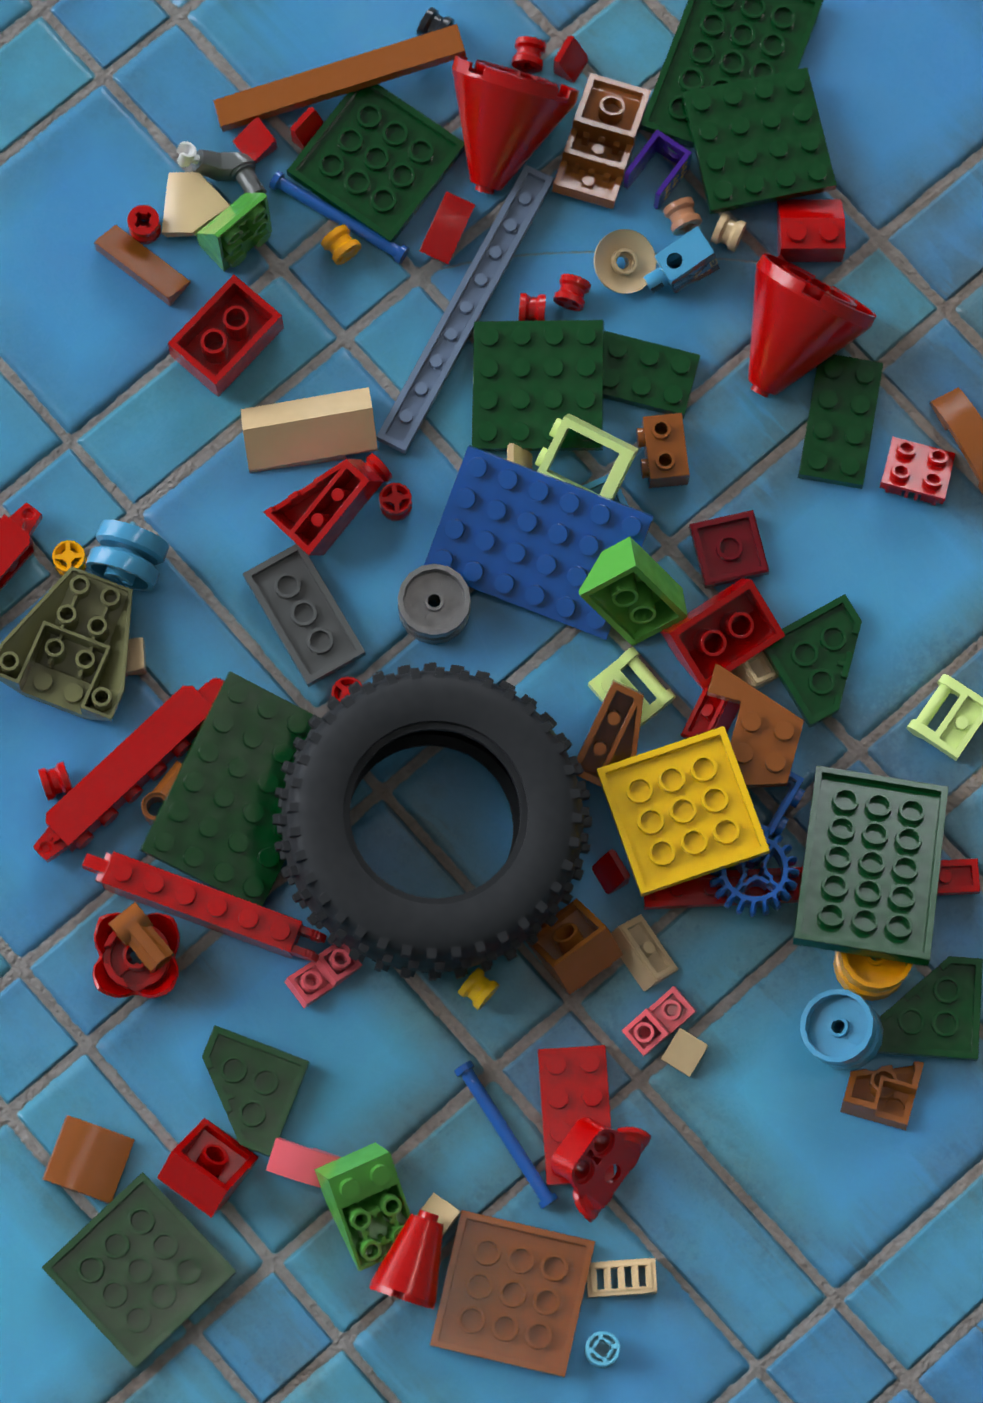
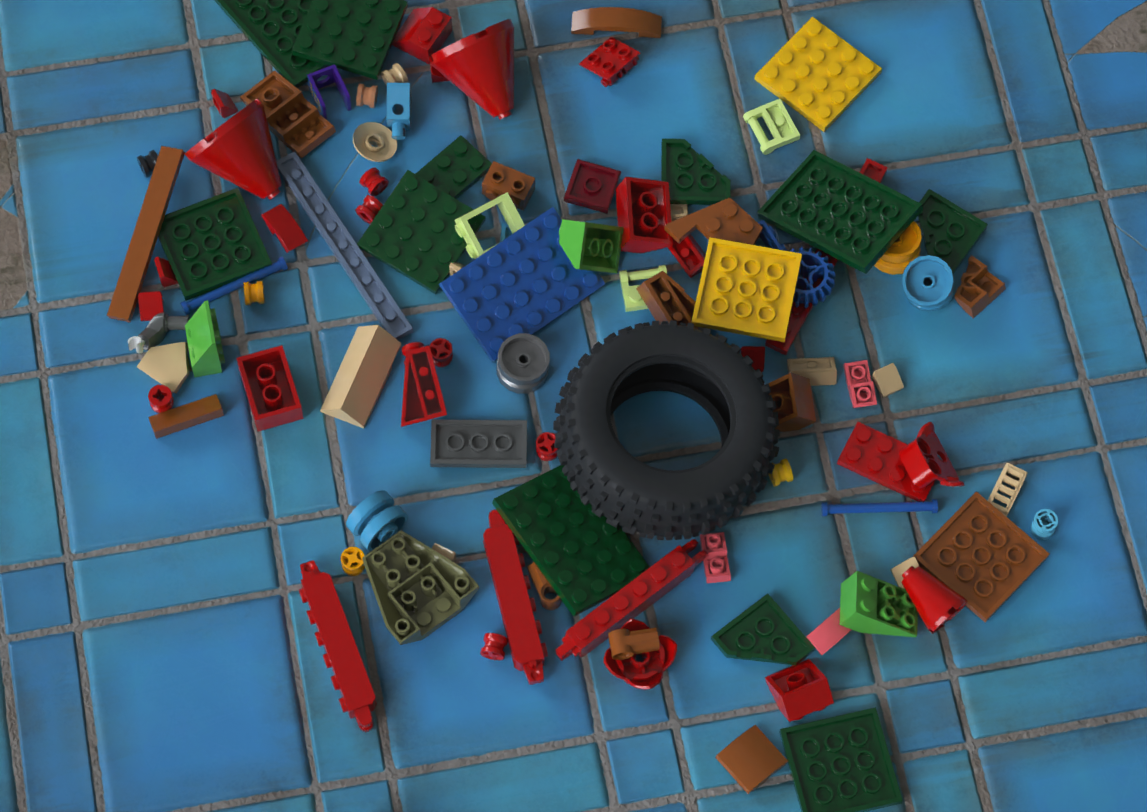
camera: 60 degrees left, 10 degrees down
red wheel [511,36,546,73] -> none
dark green plate [798,354,883,489] -> none

